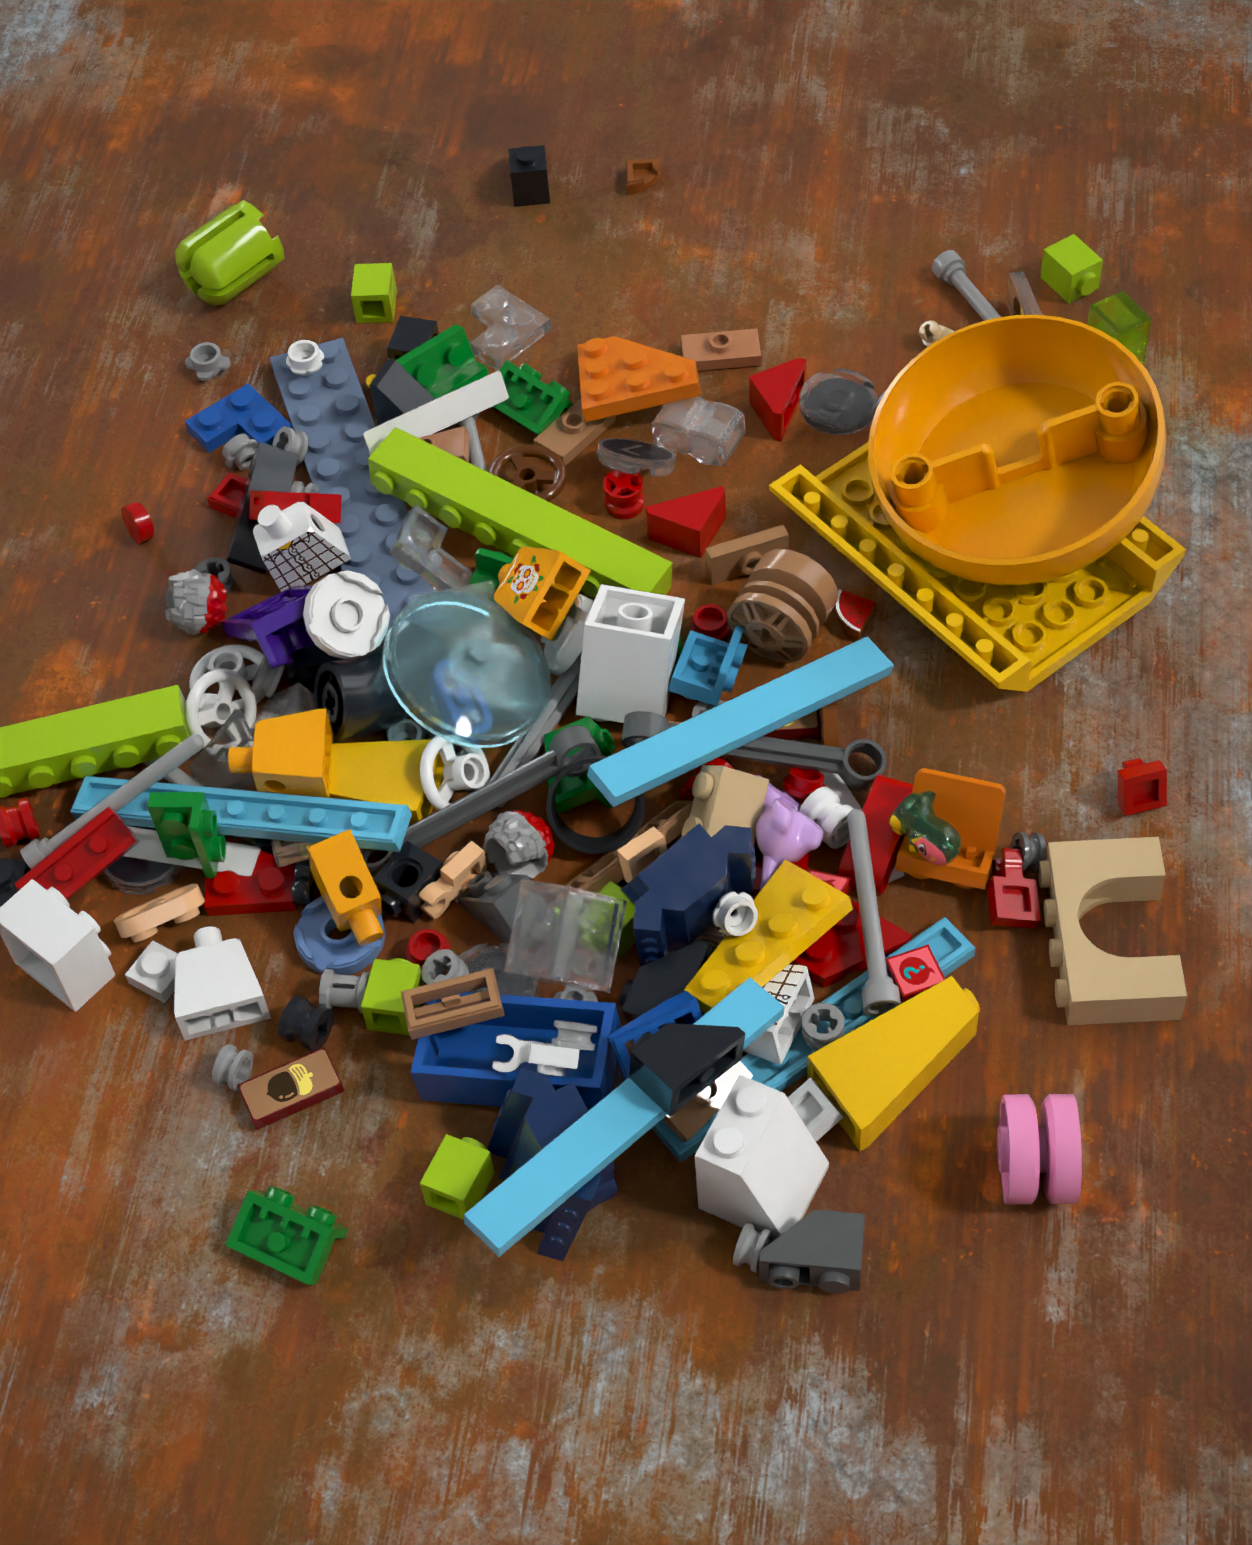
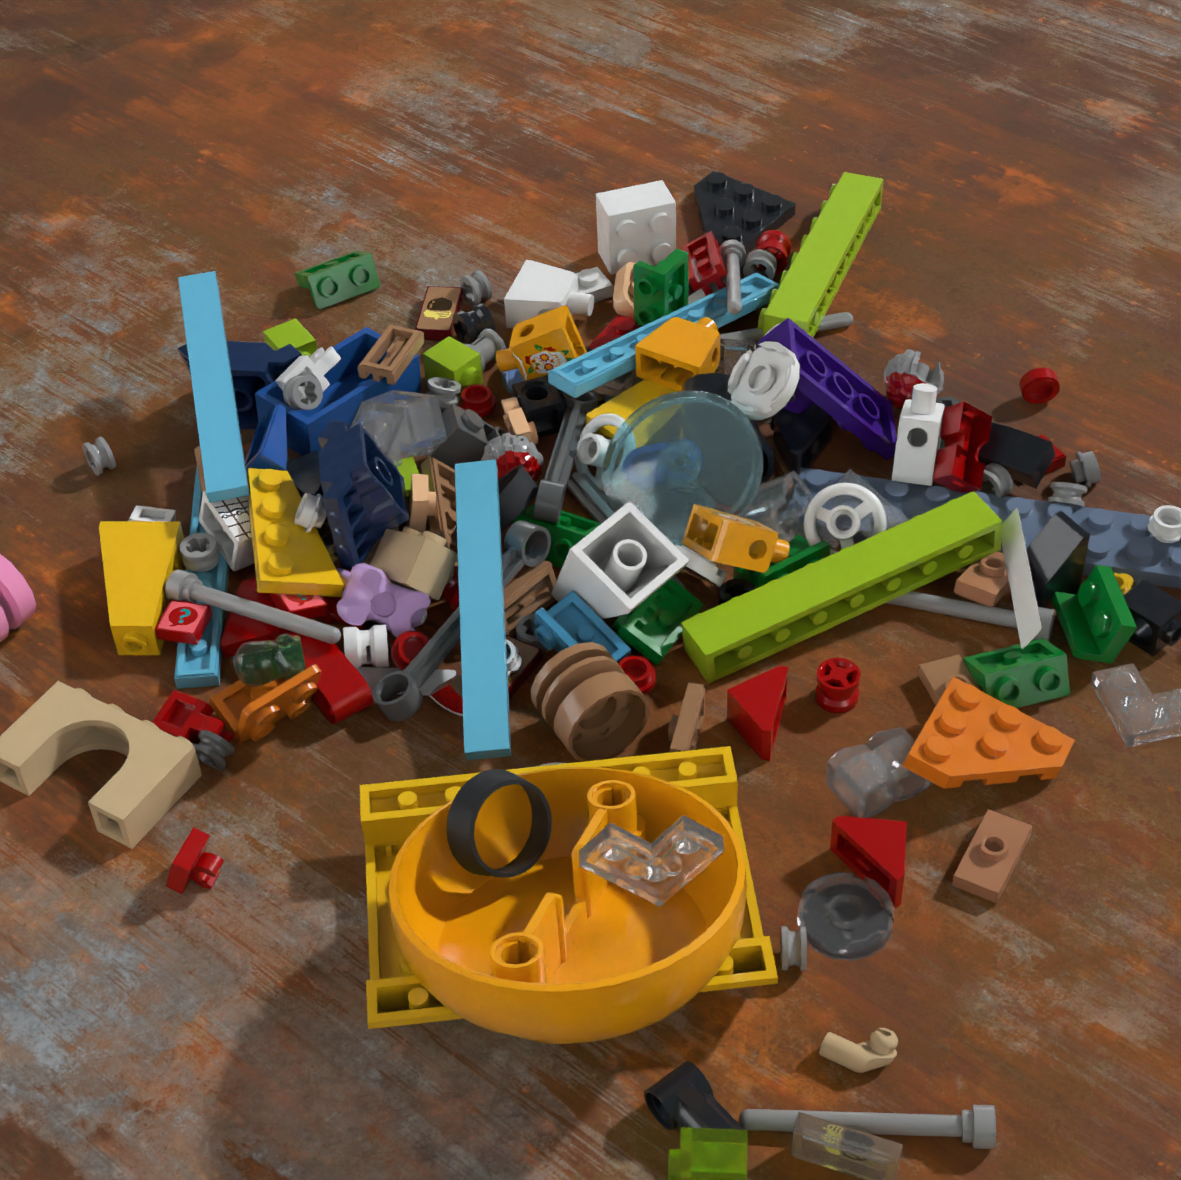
camera: 120 degrees right, 10 degrees down
blue plate [184,383,293,453] -> none
reddish brown piece [488,445,567,502] -> none
tile [596,438,677,476] -> none
black slope [629,1023,745,1117] -> none
white slope [695,1074,829,1241] -> none
dark grey slope [759,1209,865,1294] -> none
none -> black tyre [447,769,552,878]
none -> clear plate [579,815,724,907]
none -> light grey bush [743,249,777,280]
none -> white piece [804,483,887,555]

